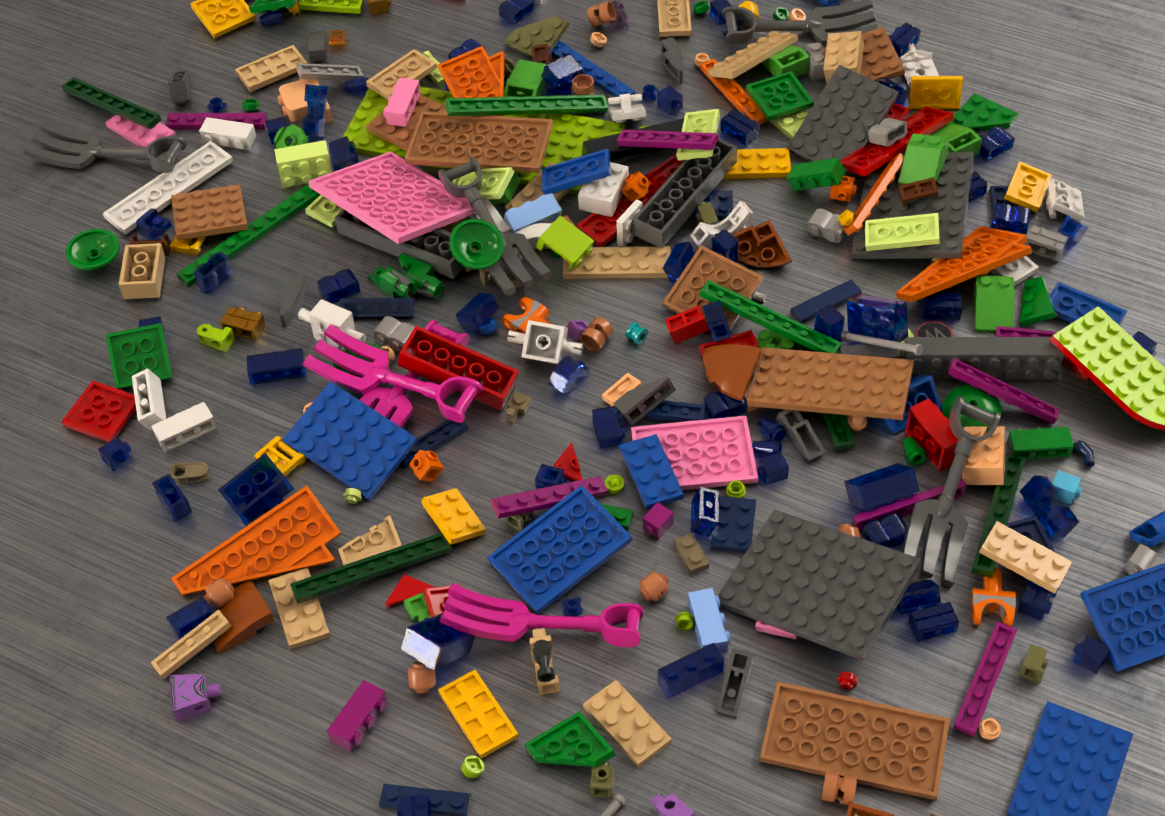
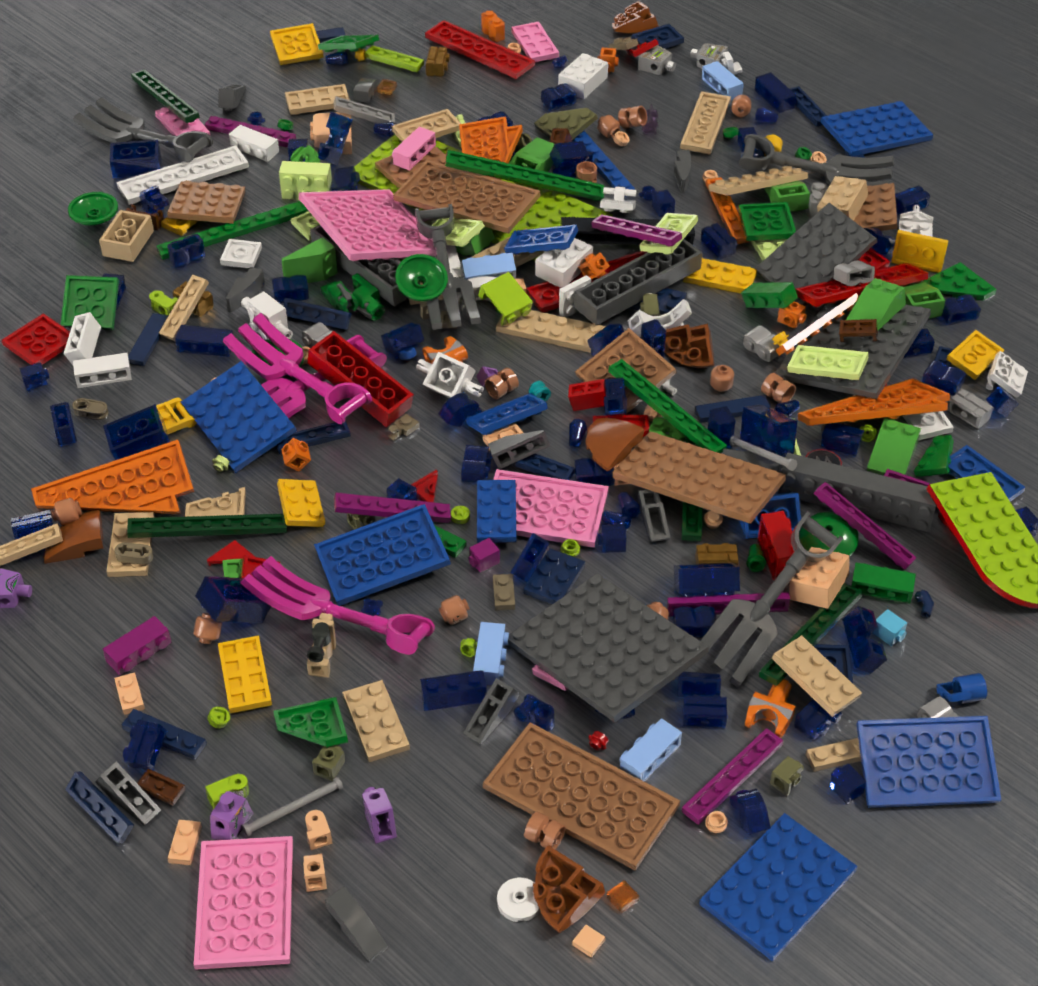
camera: 15 degrees right, 5 degrees down
none -> clear blue brick [110,139,161,178]
none -> light nougat plate [114,672,145,715]
none -> dark tan beam [115,543,153,564]
none -> dark blue tile [128,313,168,366]
none -> tan plate [159,275,209,341]
none -> white plate [220,239,262,268]
none -> bright green slope [281,237,337,287]
none -> blue plate [466,393,548,435]
none -> clear blue piece [513,694,555,731]
none -> clear blue cone [569,419,587,447]
none -> nougat head [597,115,620,138]
none -> light blue brick [620,718,682,781]
none -> light nougat tile [644,405,662,422]
none -> pearl gold brick [695,543,738,574]
none -> nougat head [710,365,734,392]
none -> clear blue brick [729,789,771,834]
none -> nougat wheel [761,372,796,405]
none -> clear blue cone [774,400,800,421]
none -> tan plate [806,738,861,772]
none -> lime plate [858,424,877,442]

